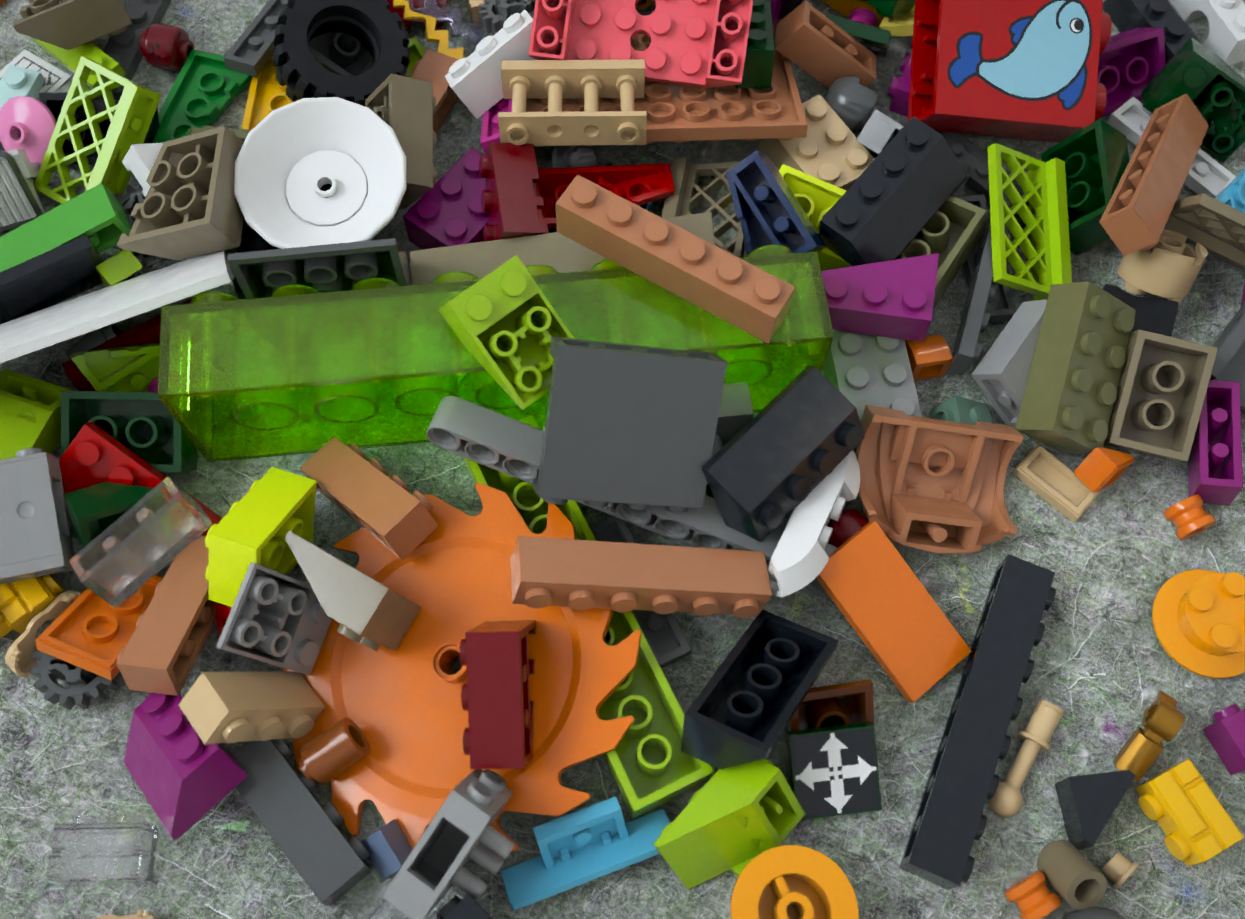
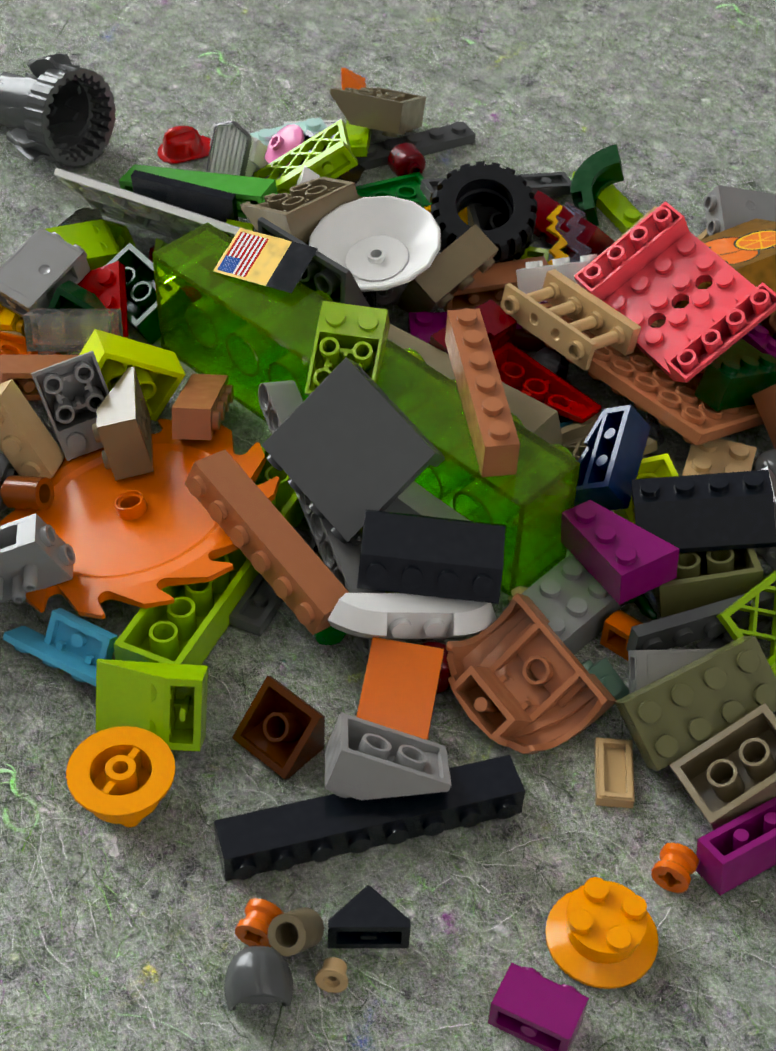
camera: 50 degrees right, 20 degrees down
dark red wedge [460,620,536,769] -> none
black slope [681,609,839,770] -> none
tile [786,722,882,820] -> none
tan pin [988,700,1064,817] -> none
orange slope [1074,447,1135,493] -> none
pearl gold bar [1114,691,1185,781] -> none
yellow brick [1135,759,1244,866] -> none
none -> sticker [213,228,318,294]
none -> light grey slope [325,712,451,800]

